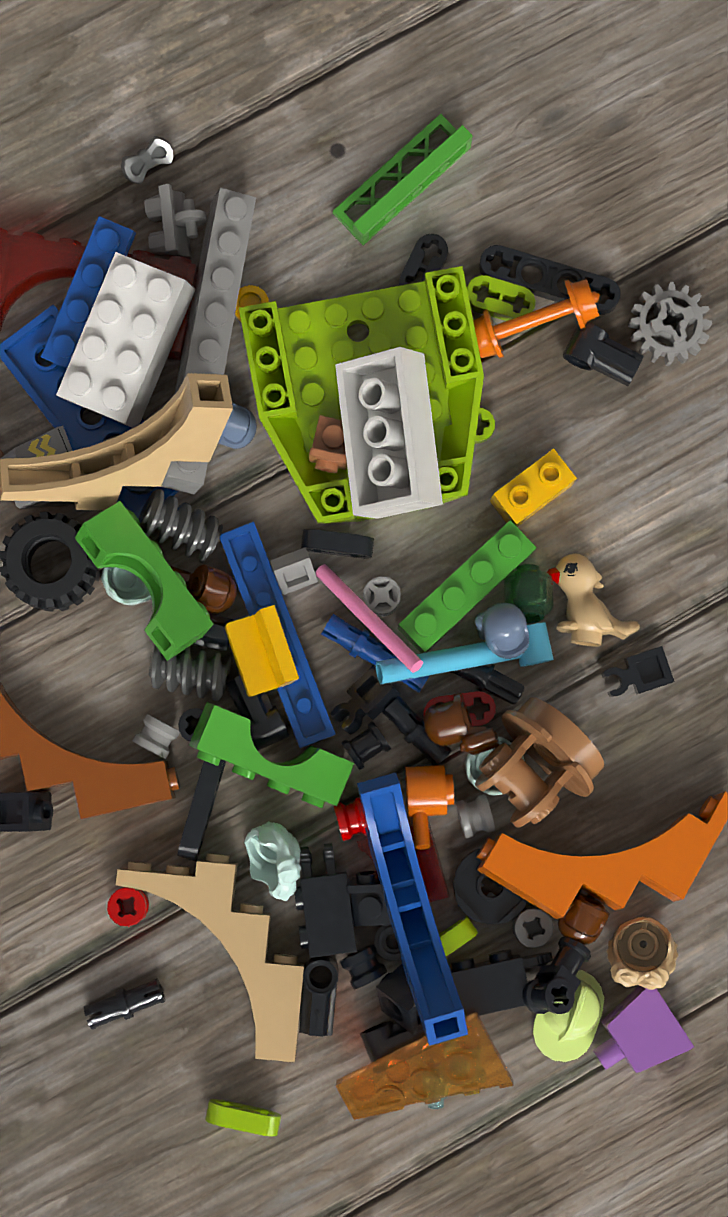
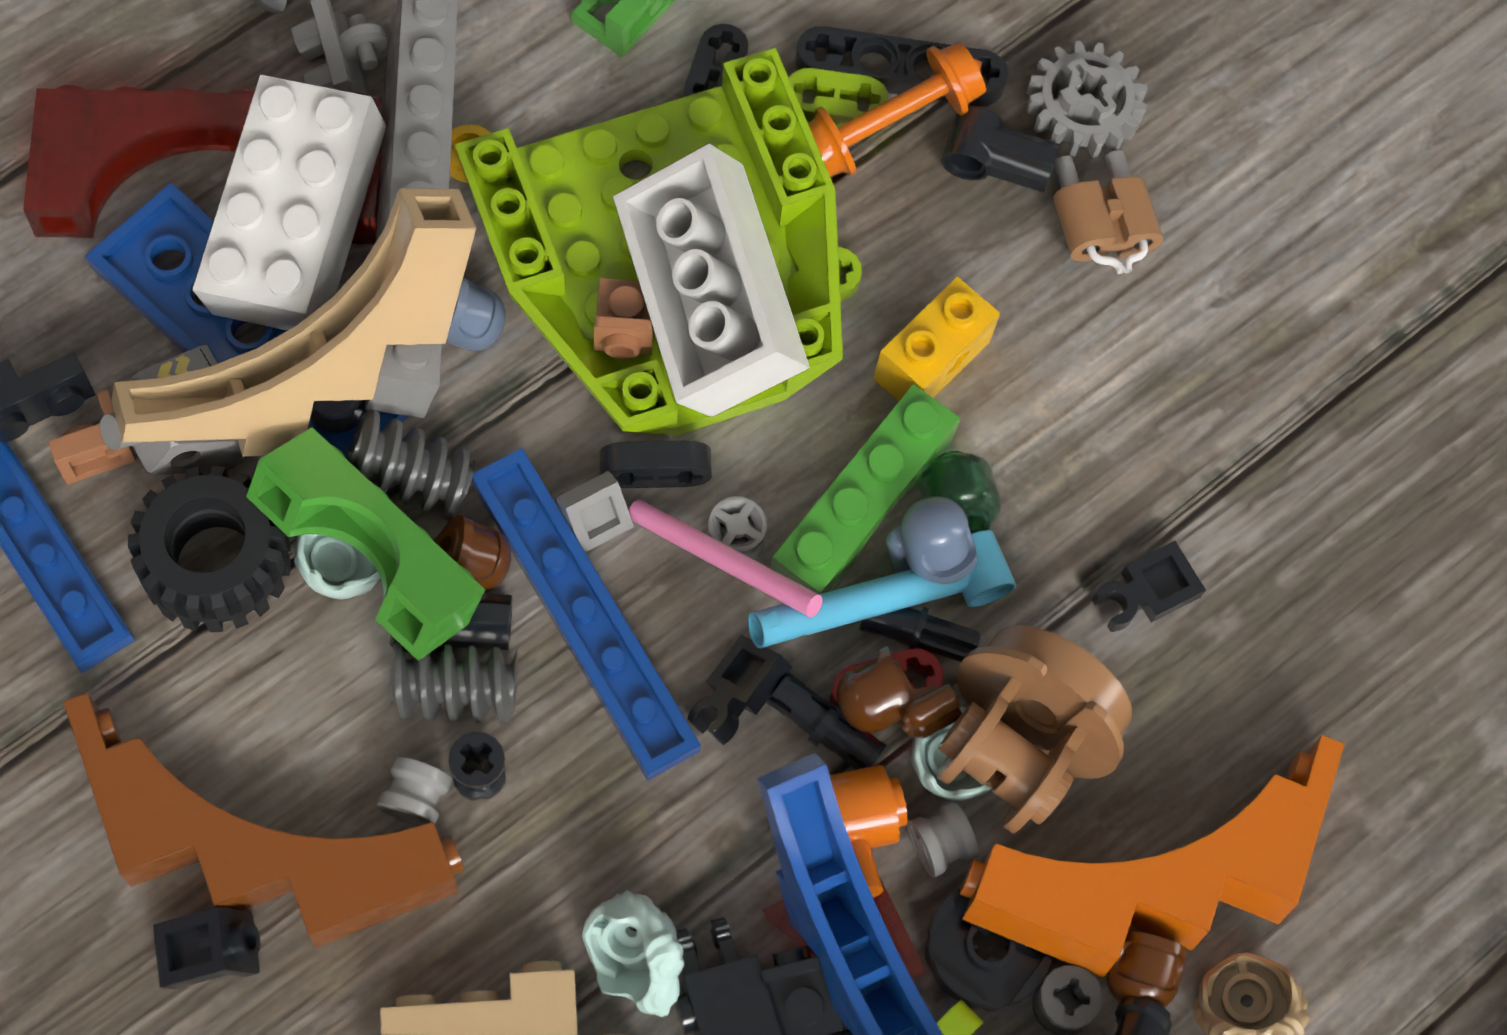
camera: 15 degrees left, 15 degrees down
blue plate [41,216,136,368] -> none
black beam [177,759,226,861] -> none
bright green arch [189,702,354,808] -> none
yellow panel [225,605,299,697] -> none
black piece [226,675,289,751] -> none
blue pin [321,613,430,693] -> none
red wheel [334,797,367,841] -> none
black bush [341,721,391,770] -> none
tan animal [544,553,640,647] -> none
none -> medium nougat piece [1053,150,1164,274]

